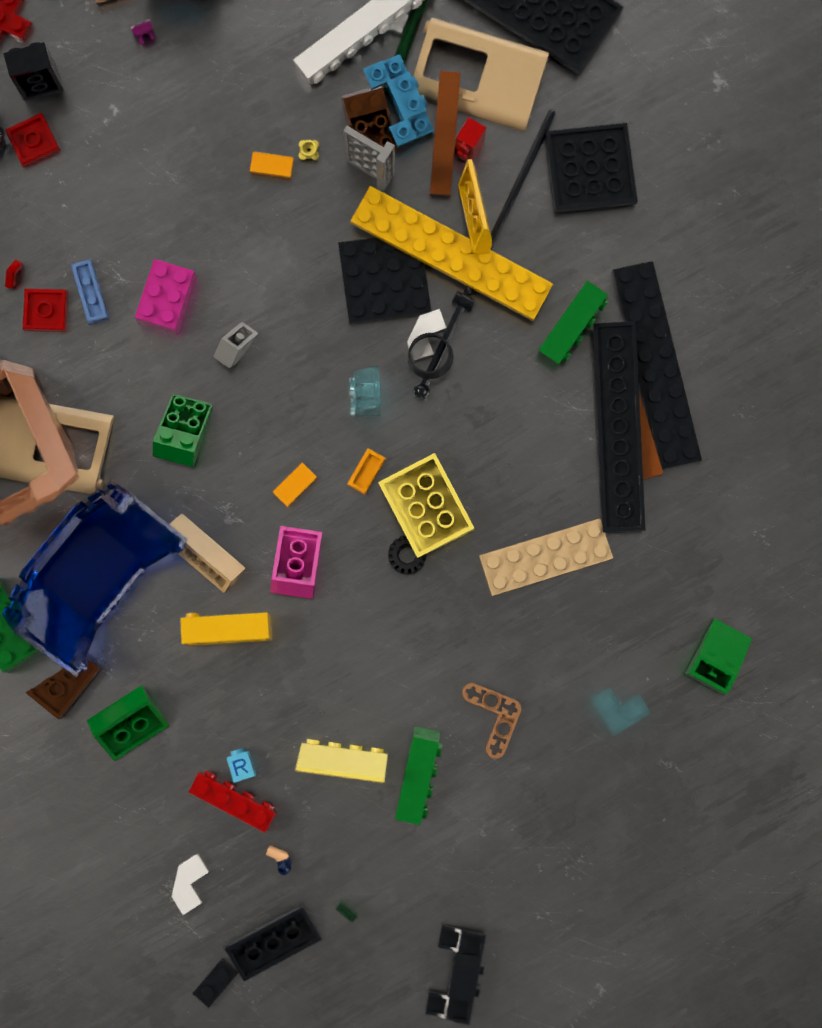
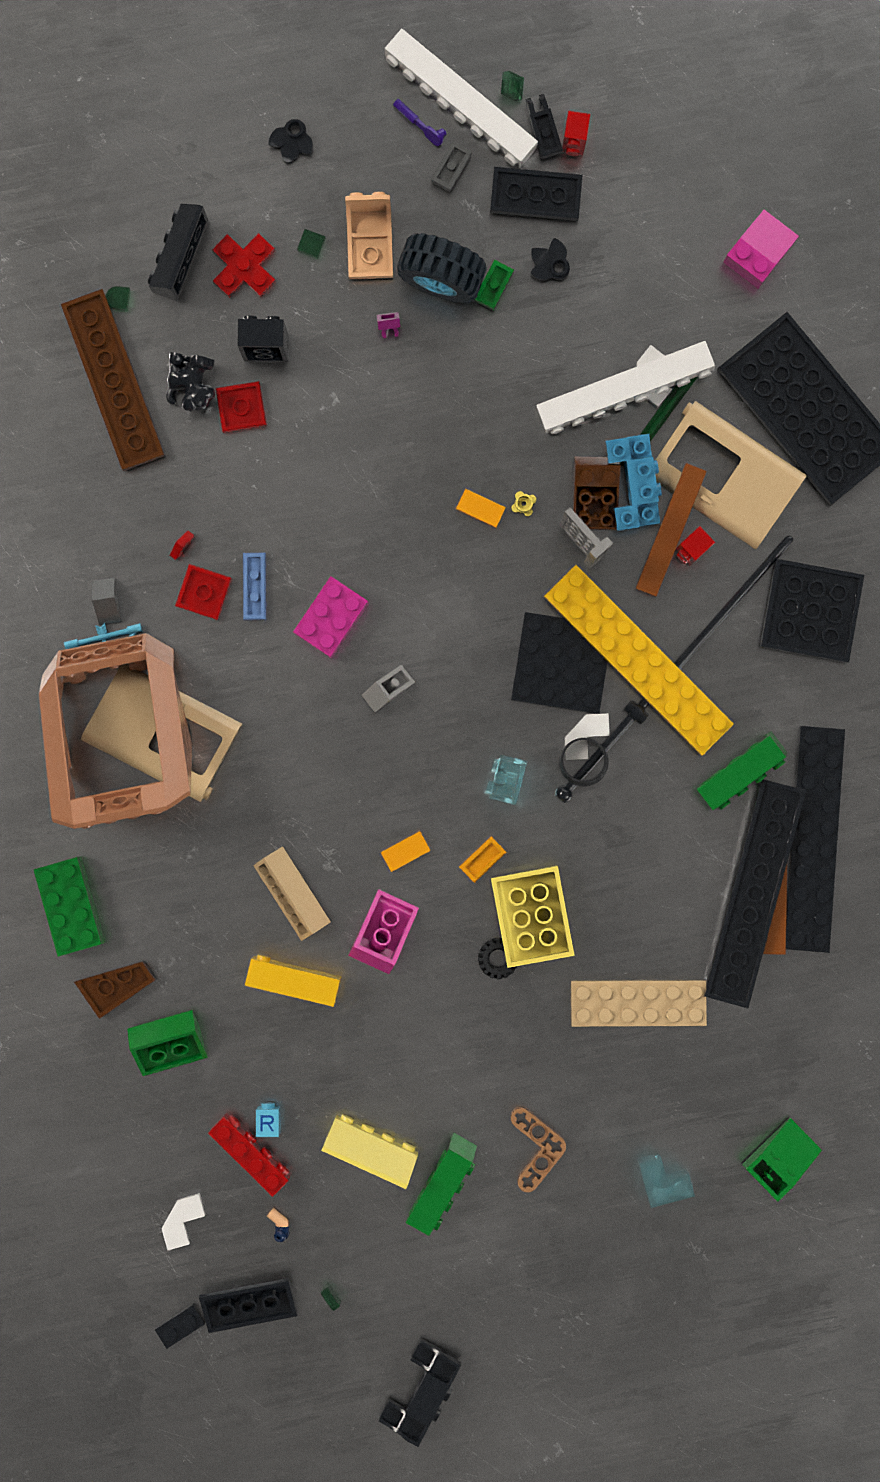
camera: 20 degrees right, 5 degrees up
clear blue windscreen [2,480,188,677] -> none
green slope [153,394,213,467] -> none
yellow slope [458,159,492,254] -> none

